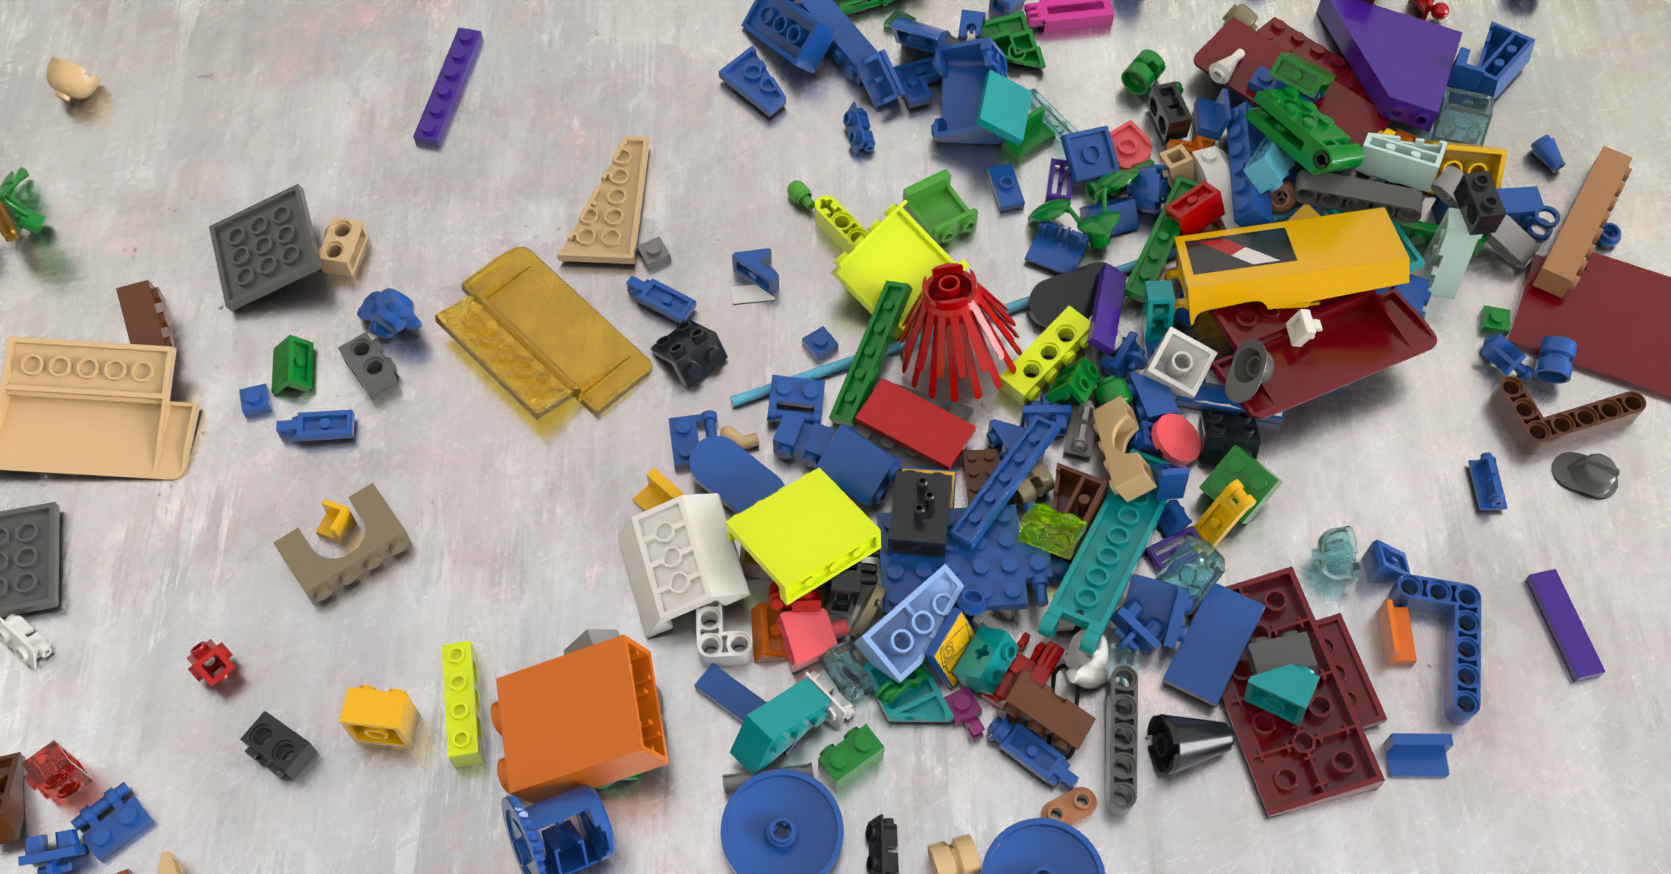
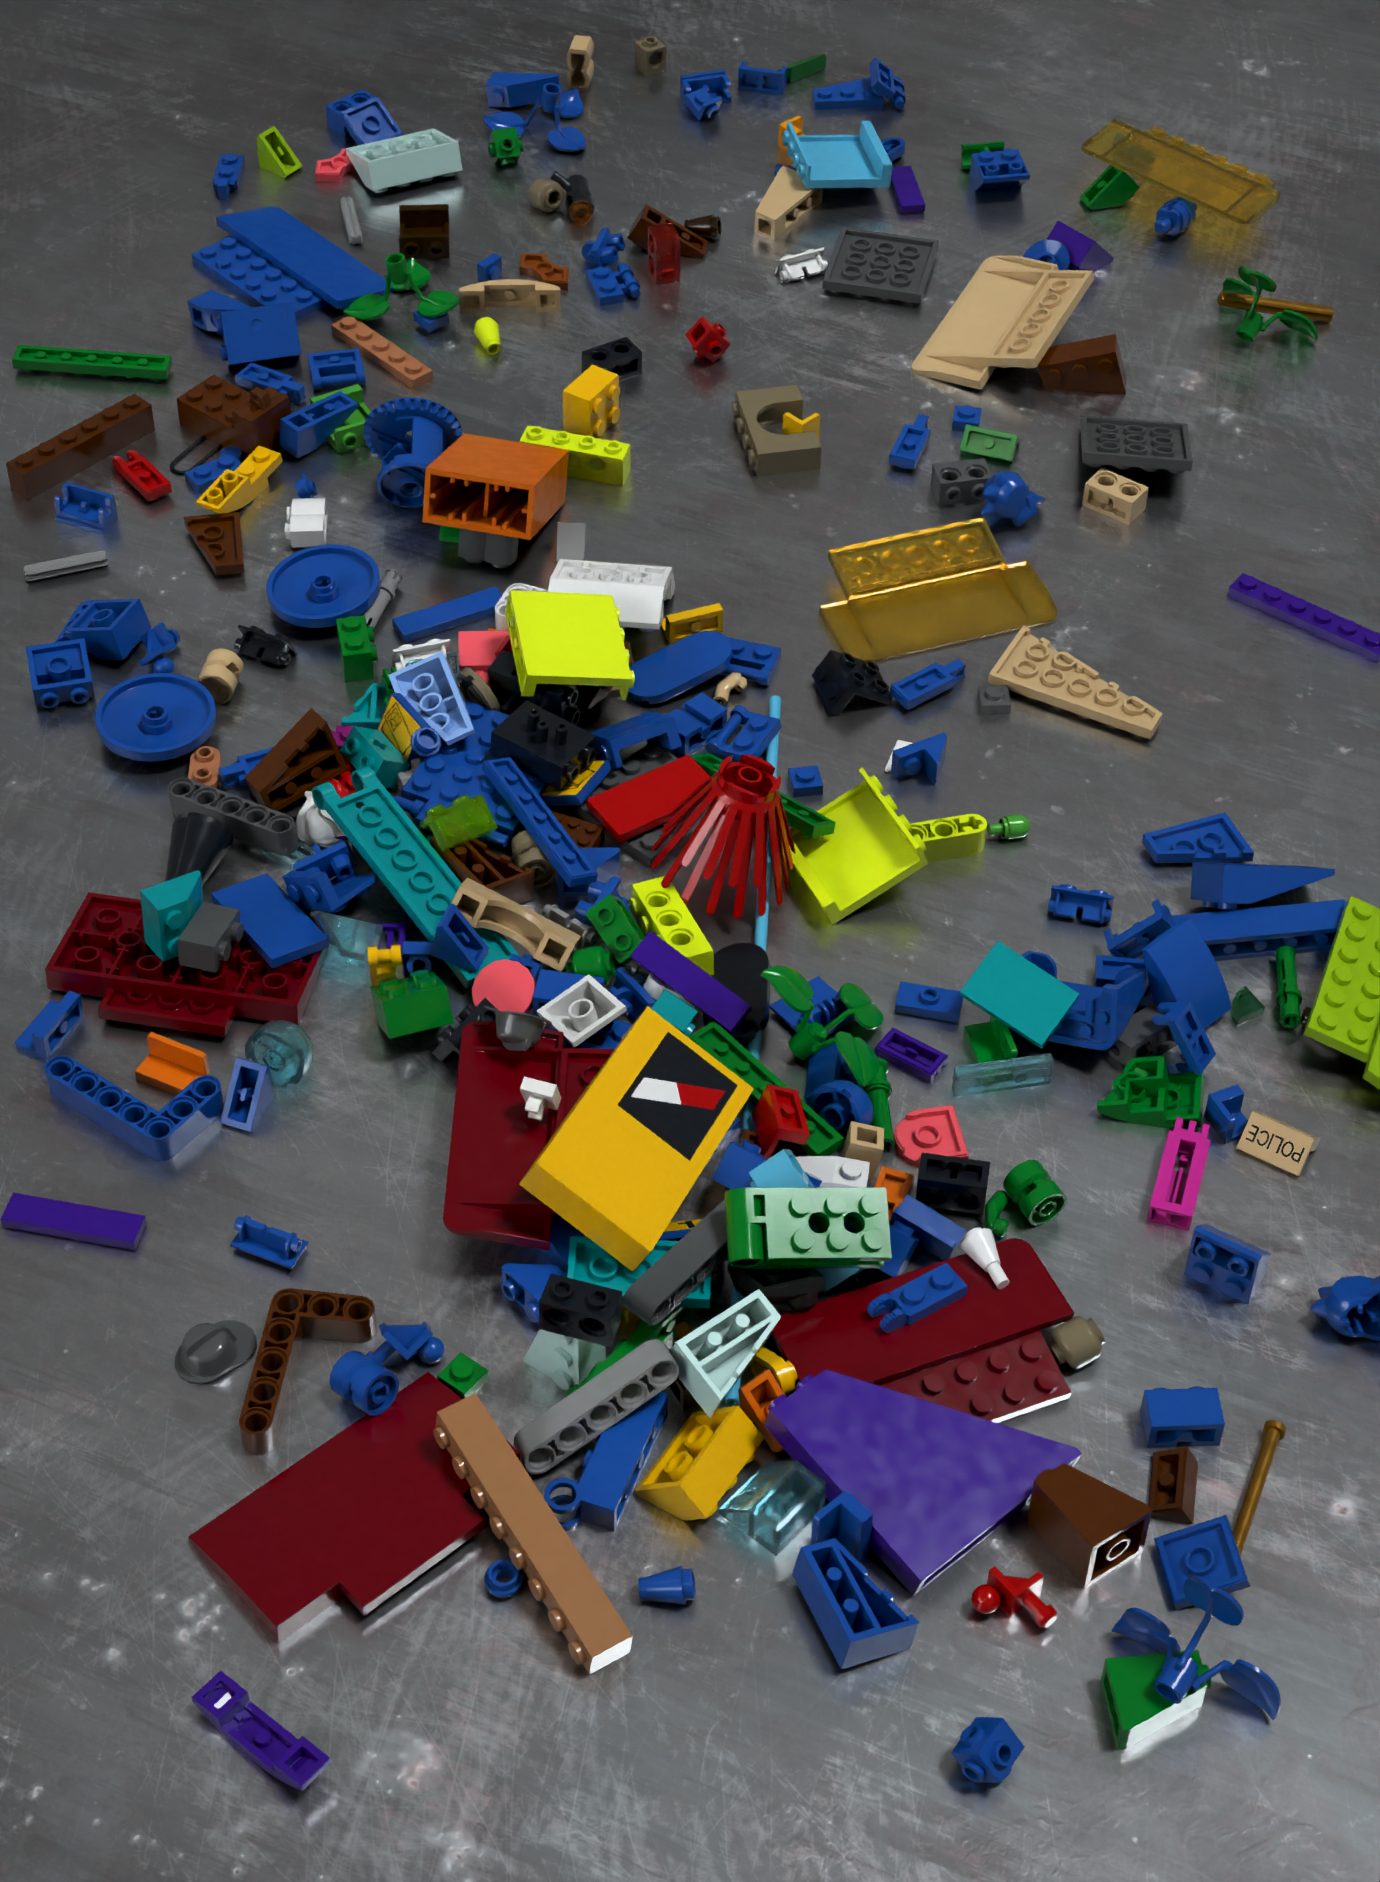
camera: 115 degrees right, 15 degrees down
teal wedge [730,677,831,776] -> none
bright green panel [903,169,978,244] -> none
blue tile [1060,125,1120,184] -> none
green panel [1269,52,1336,98] -> none

